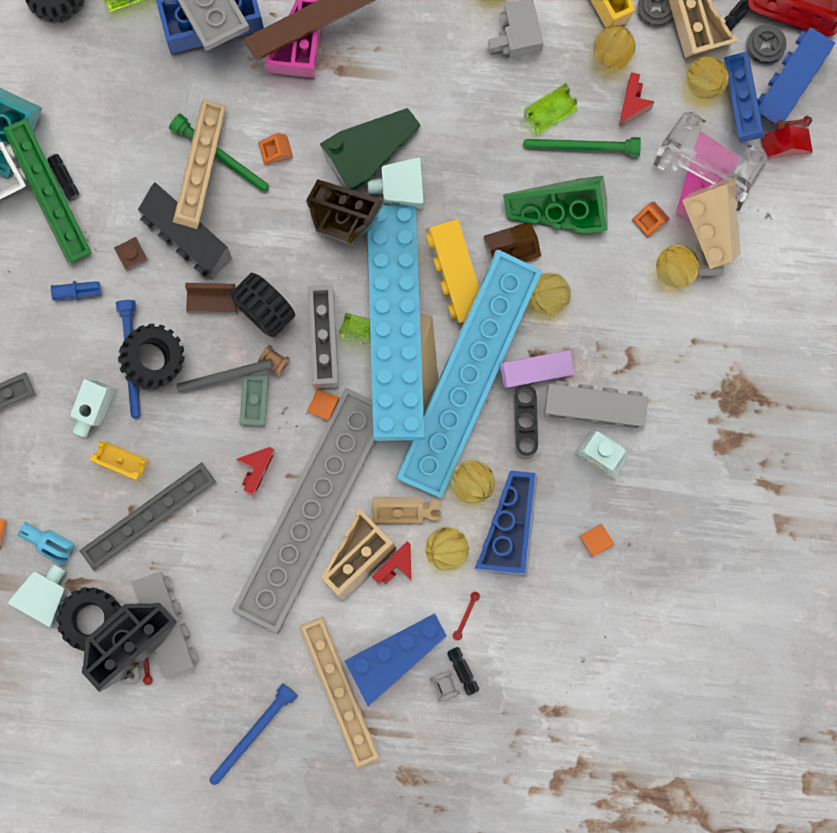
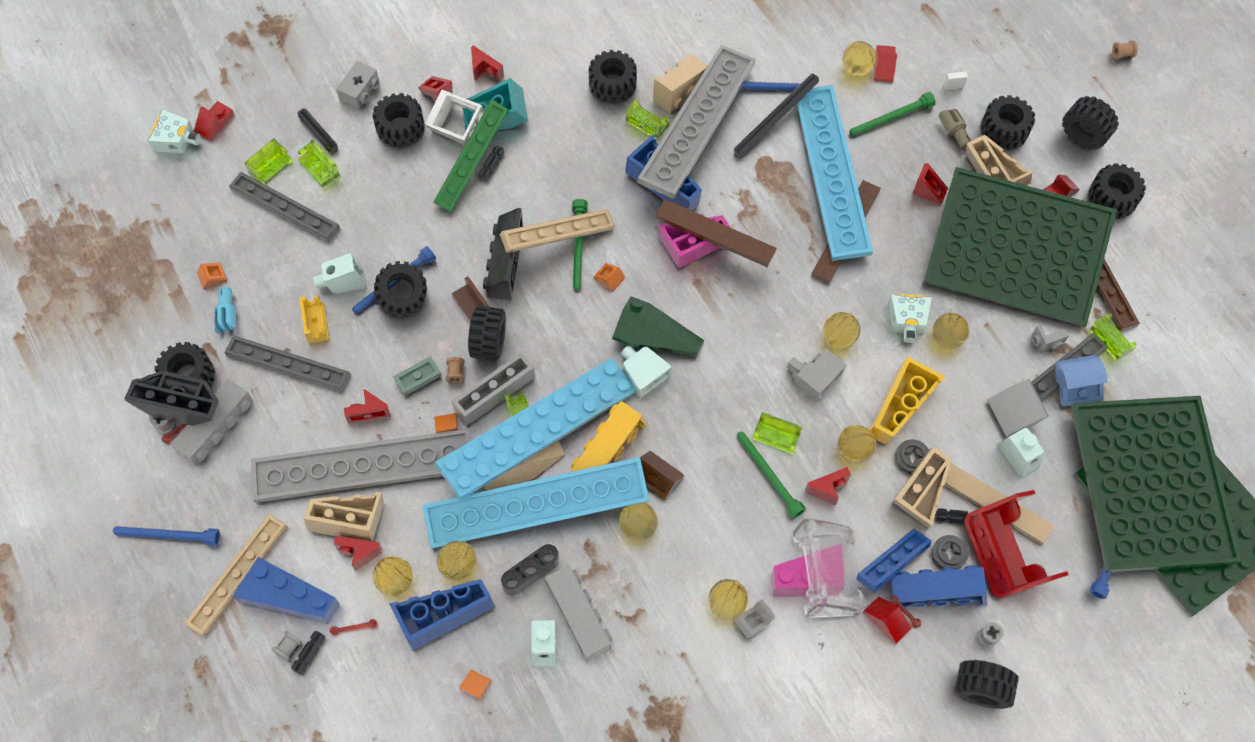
camera: 55 degrees right, 15 degrees down
light aqua torso [8,564,68,628] -> none
blue axle [51,281,101,301] -> none
reddish brown plate [114,237,148,271] -> none
dark grey bar [177,359,274,393] -> none
dark brown wedge [306,179,384,244] -> none
tan plate [372,497,441,523] -> none
lavender tile [500,350,574,388] -> none
green wedge [503,175,608,233] -> none
orange slope [632,201,670,237] -> none
tan wedge [682,177,741,269] -> none
clear yellow piece [686,56,729,100] -> none

